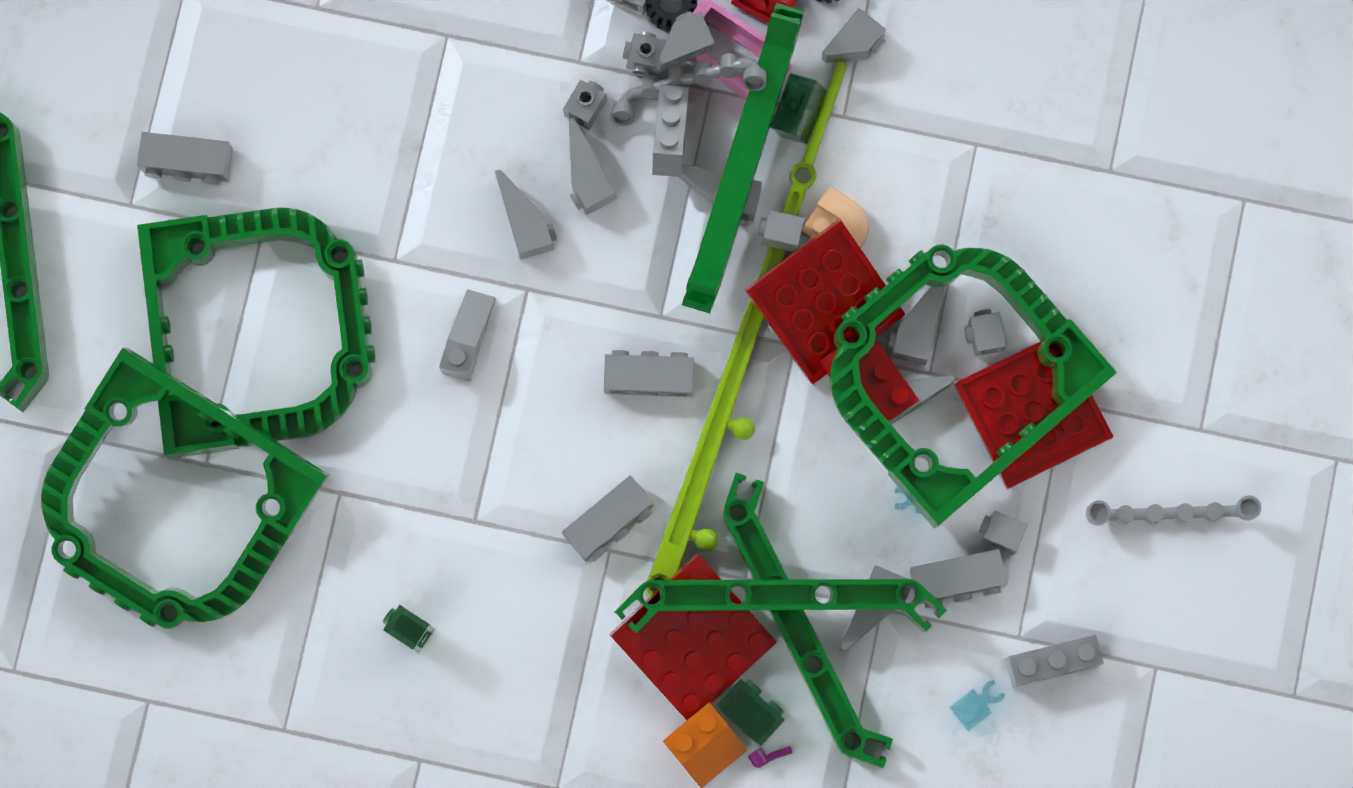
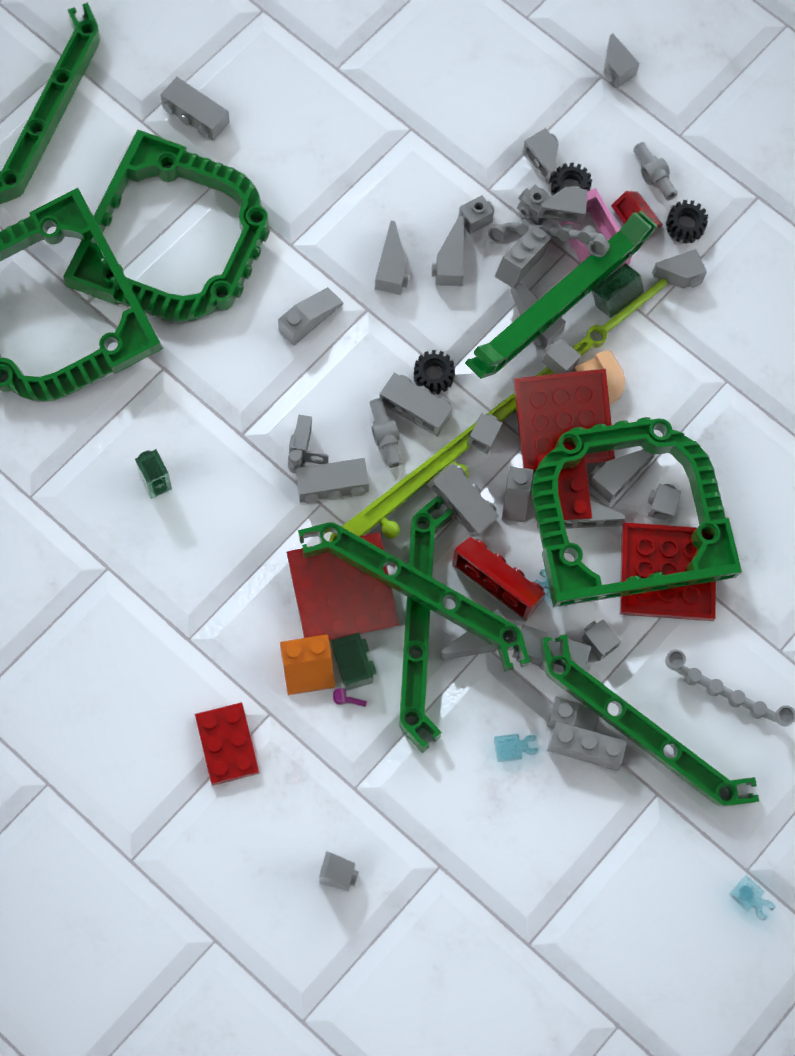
camera: 20 degrees right, 10 degrees down
none -> light grey piece [288,414,329,473]
none -> light grey pin [369,398,402,468]
none -> black tyre [414,350,455,395]
none -> light grey brick [427,463,499,536]
none -> red slope [452,536,546,621]
none -> light grey brick [467,413,502,454]
none -> light grey slope [502,466,533,522]
none -> green piece [540,634,759,806]
none -> light grey slope [547,697,599,732]
none -> clear light blue plate [729,875,776,920]

